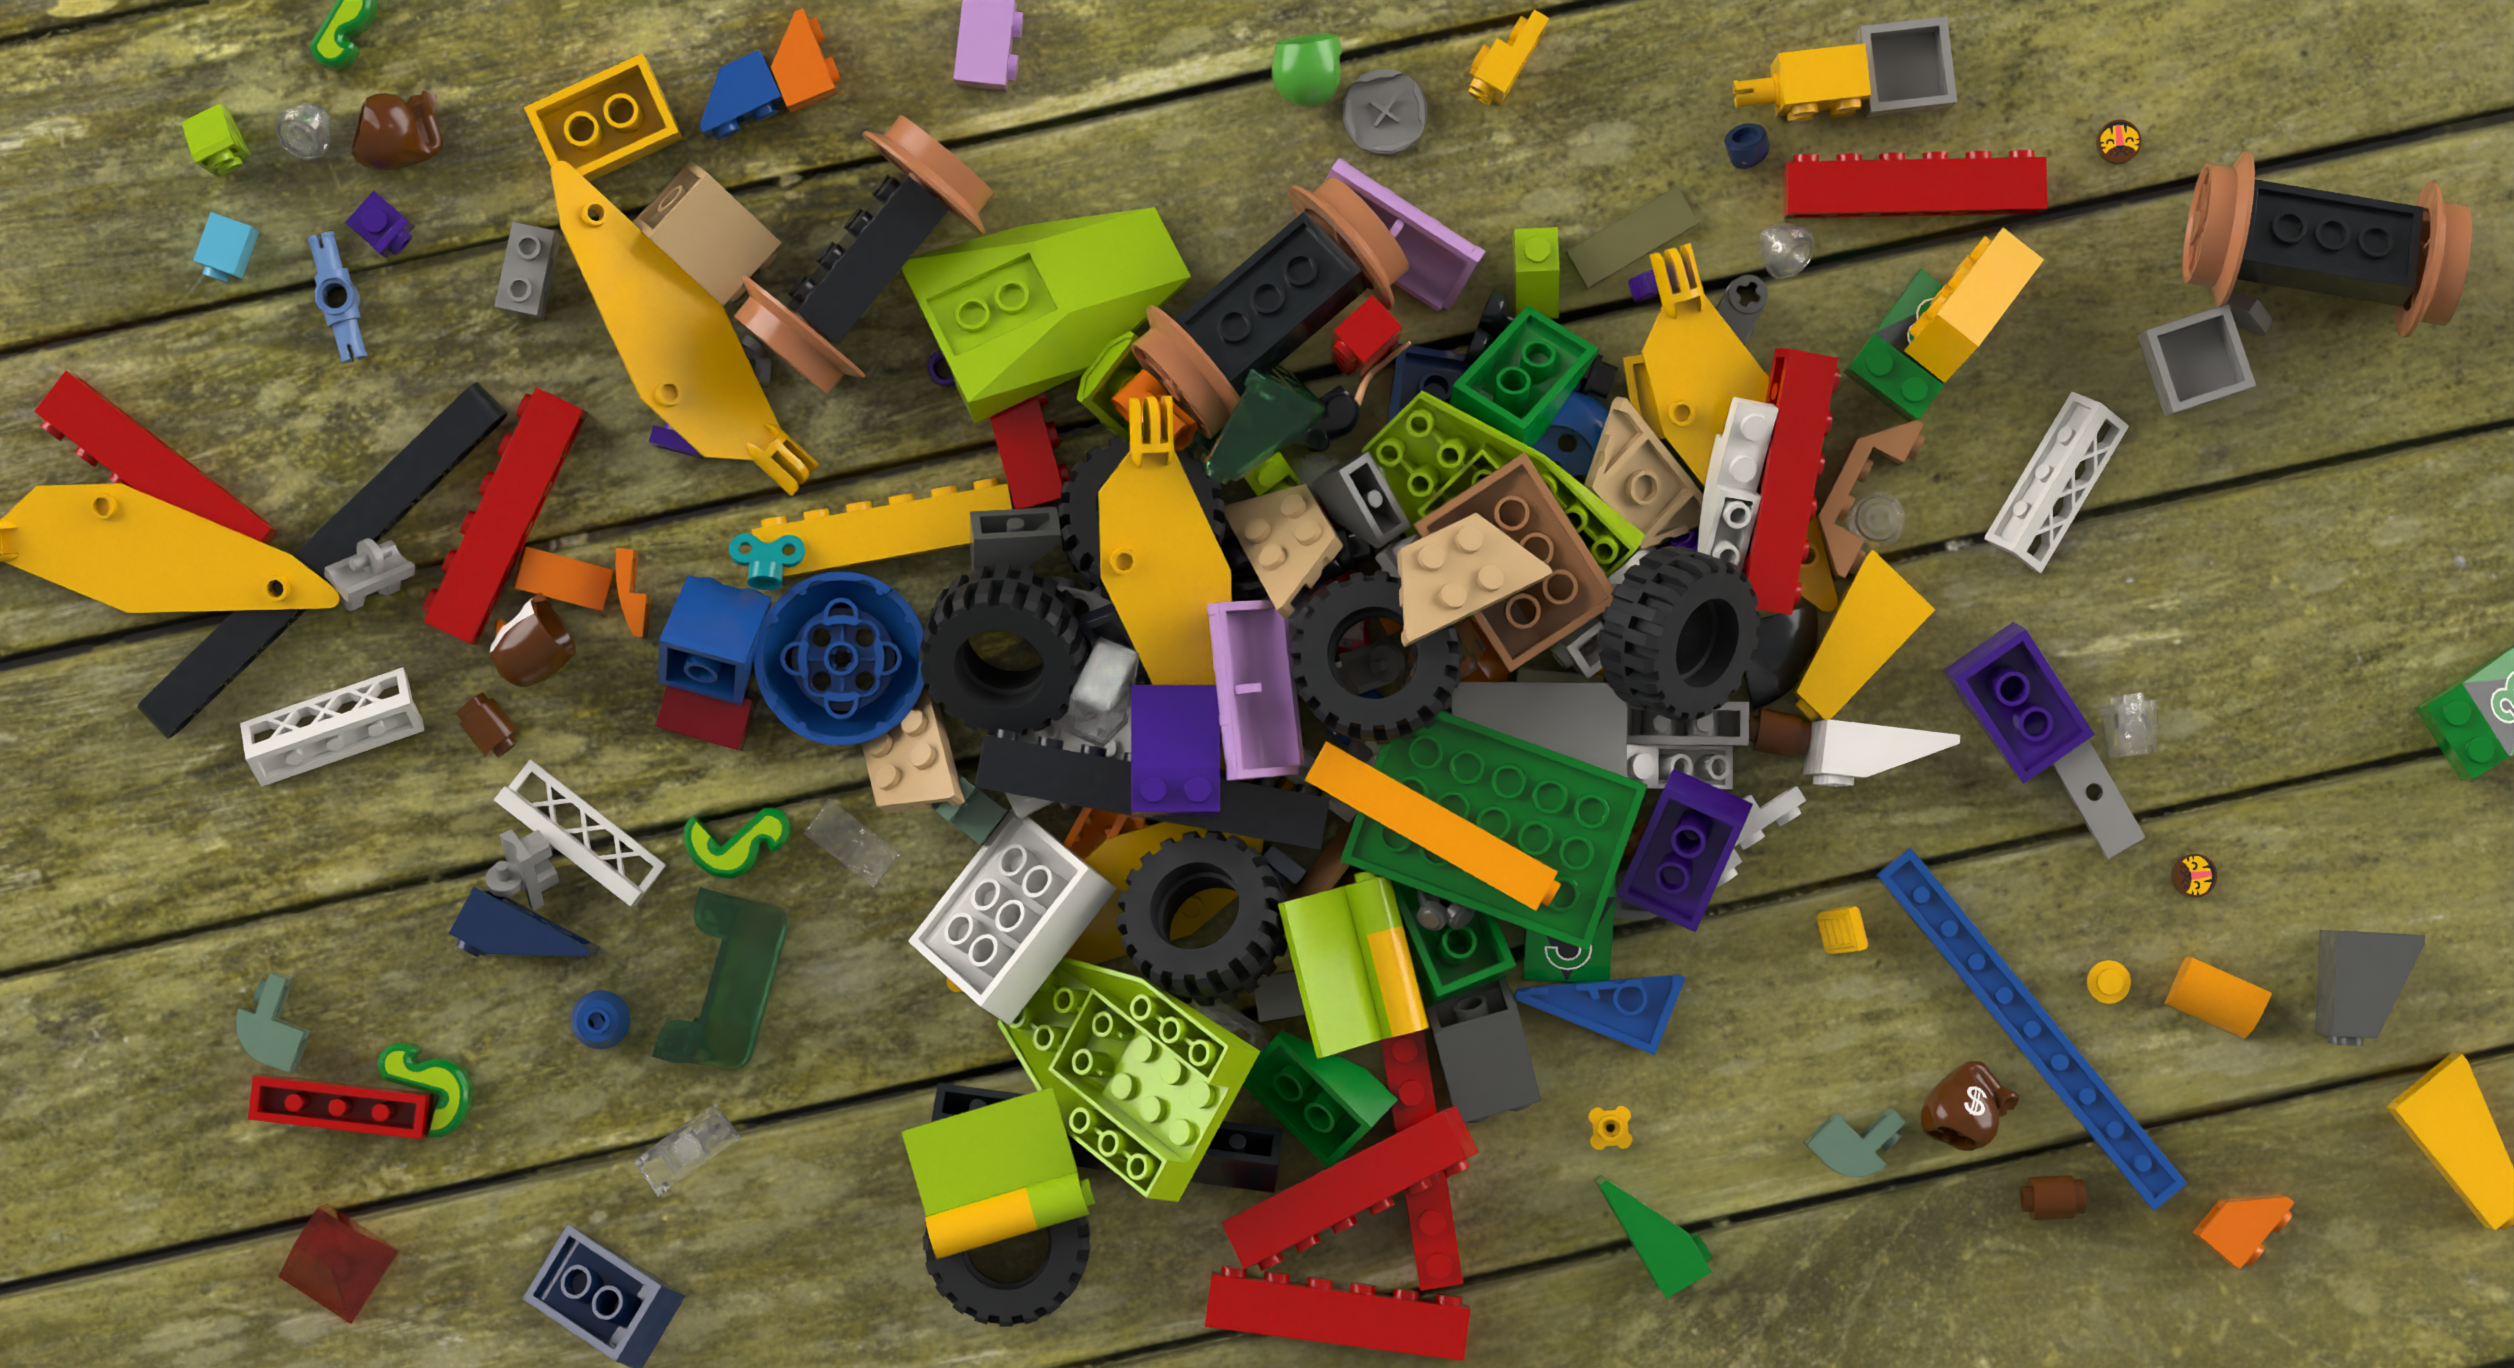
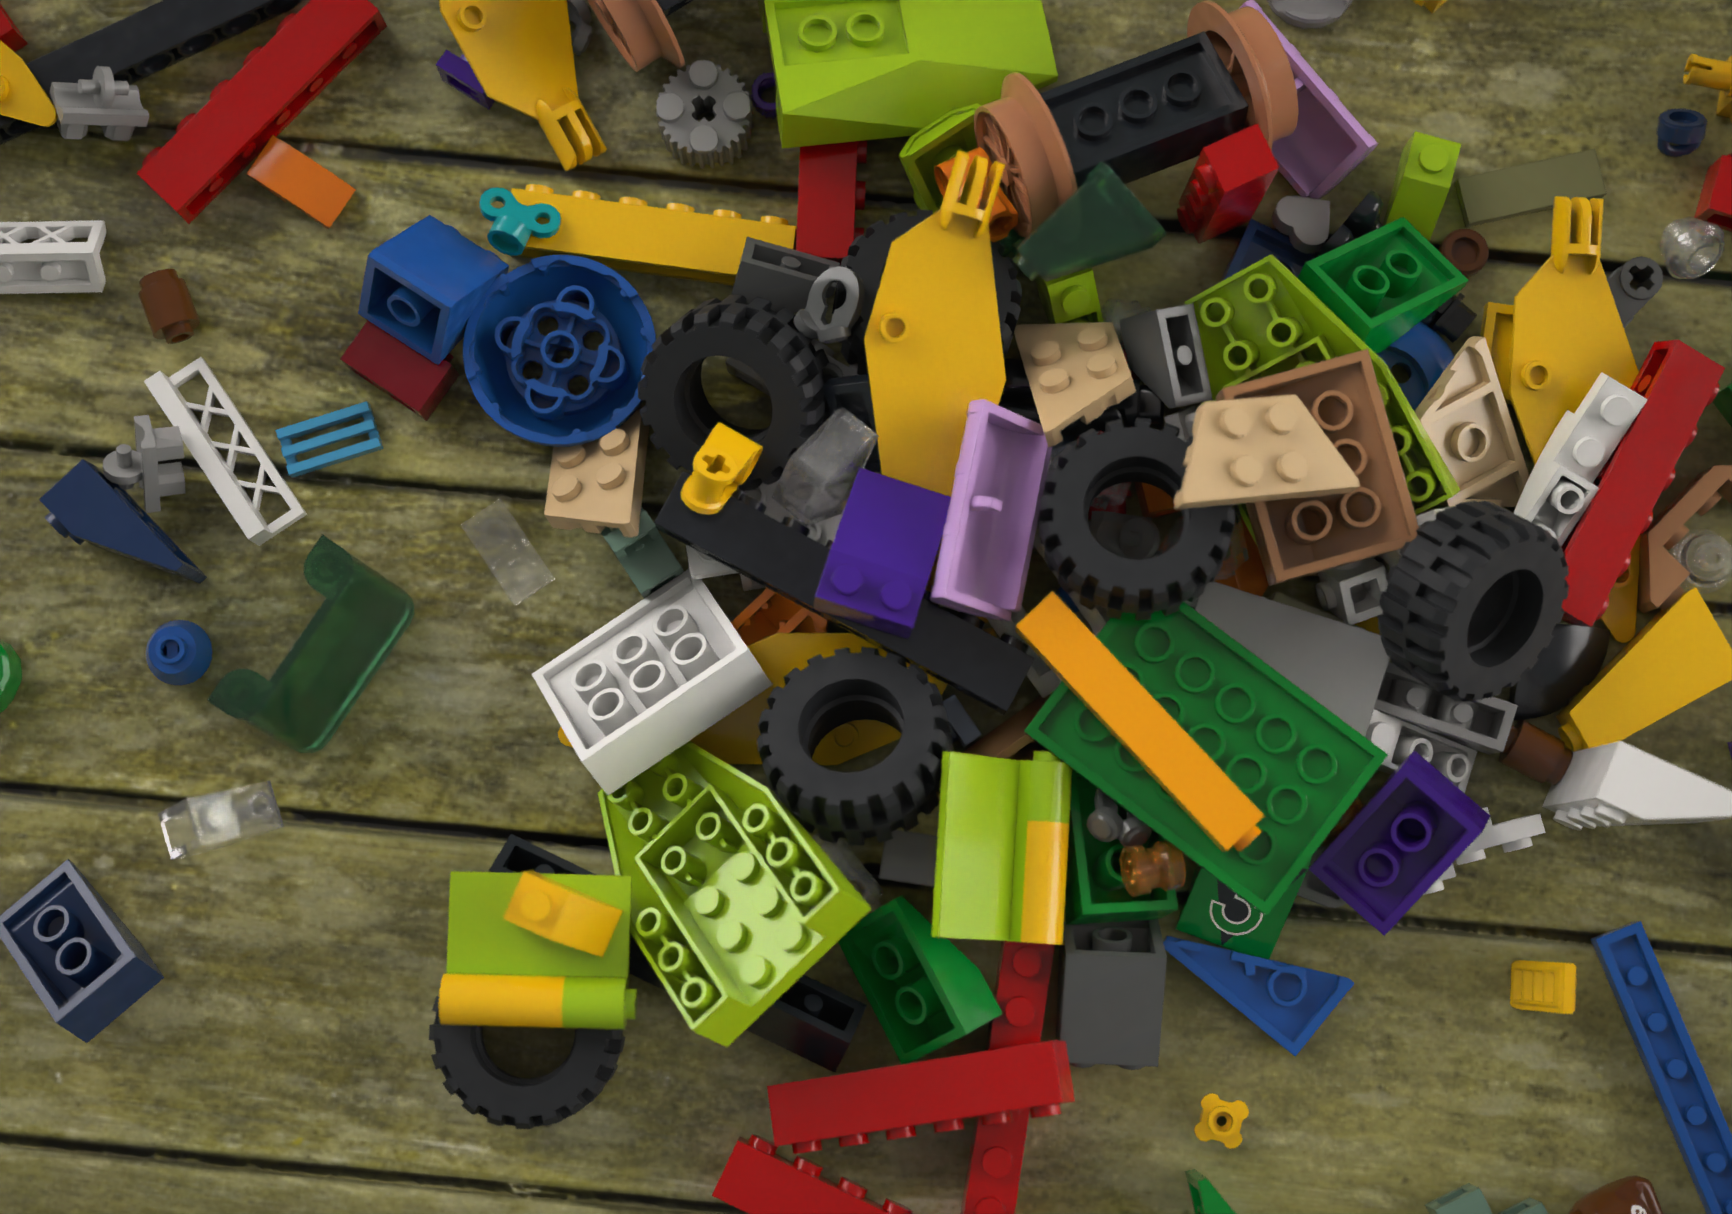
camera: 15 degrees right, 5 degrees down
reddish brown piece [490,593,576,687] -> none
orange slope [615,548,652,639] -> none
animal [684,808,793,879] -> none
black animal [1277,341,1411,453] -> none
dark purple axle [1628,270,1660,302] -> none
none -> dark azure tile [275,401,384,478]
none -> yellow slope [503,870,623,957]
none -> light grey brick [656,60,754,169]
none -> yellow piece [681,422,763,515]
none -> dark grey piece [793,266,865,344]
none -> clear orange wheel [1120,840,1186,897]
none -> light grey tile [1272,196,1330,254]
none -> reddish brown tile [1438,228,1489,278]

